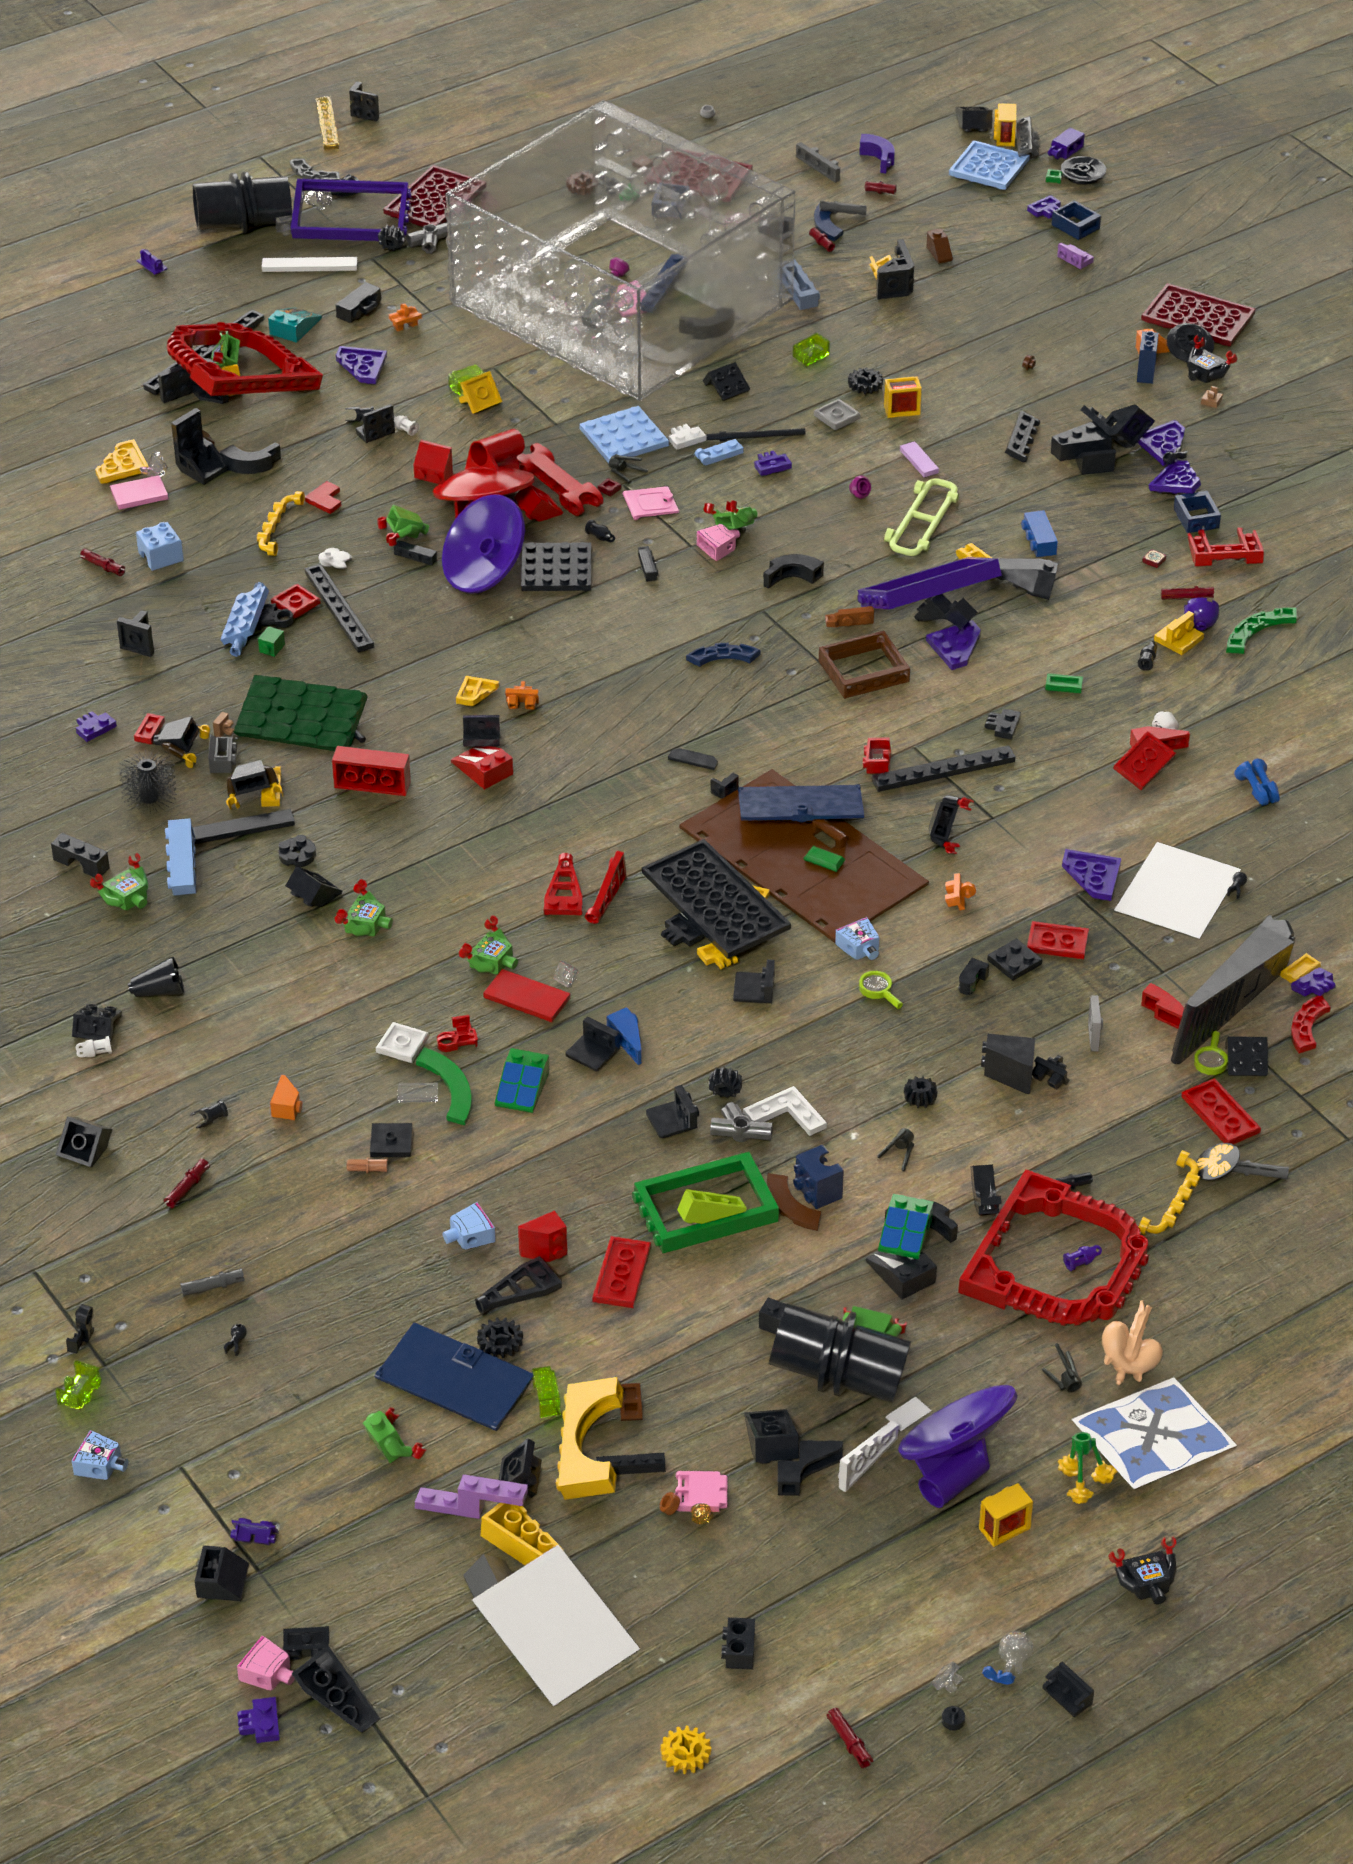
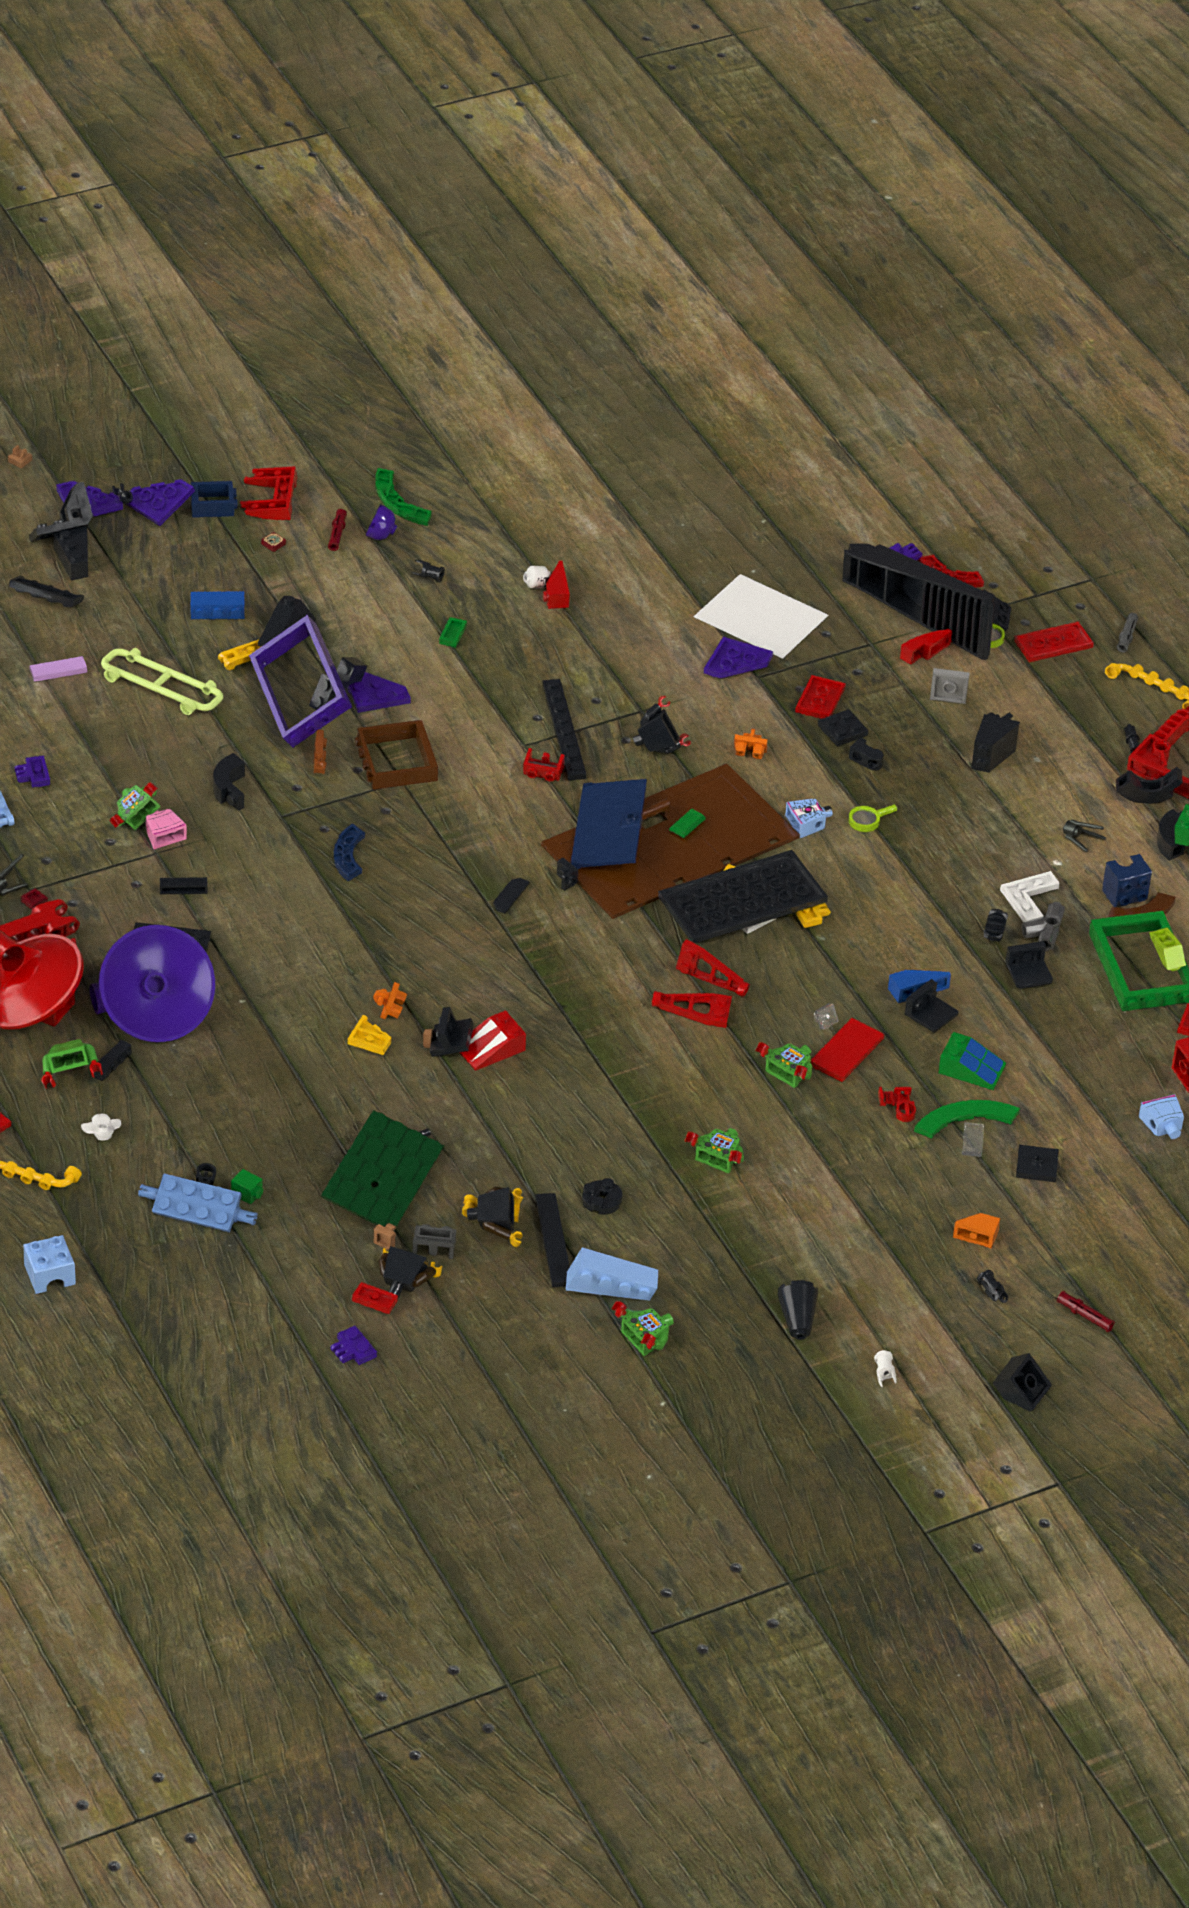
camera: 85 degrees left, 0 degrees up
black arch [51,833,110,878] -> none
black bracket [72,1004,122,1041] -> none
dark red pin [80,548,125,576] -> none
black bracket [117,610,154,657] -> none
black piece [119,749,177,814] -> none
red plate [271,584,321,619] -> none
black slope [285,866,343,907] -> none
plate [305,564,374,653] -> none
red brick [332,746,411,796] -> none
nougat axle [347,1157,387,1173] -> none
white plate [376,1022,429,1063] -> none
black piece [585,519,615,543] -> none
bright pink container [623,486,679,520] -> none
black hinge [661,913,704,947] -> none
black bracket [733,959,775,1004] -> none
magenta cone [849,475,871,499] -> none
black gear [904,1076,938,1108] -> none
black hinge [984,709,1021,740] -> none
black slope [1075,449,1116,475] -> none
red tile [1113,731,1176,791] -> none
yellow bracket [1154,611,1204,655] -> none
shield [1196,1143,1240,1180] -> none
black arm [1227,872,1247,899] -> none
blue piece [1234,758,1280,806] -> none

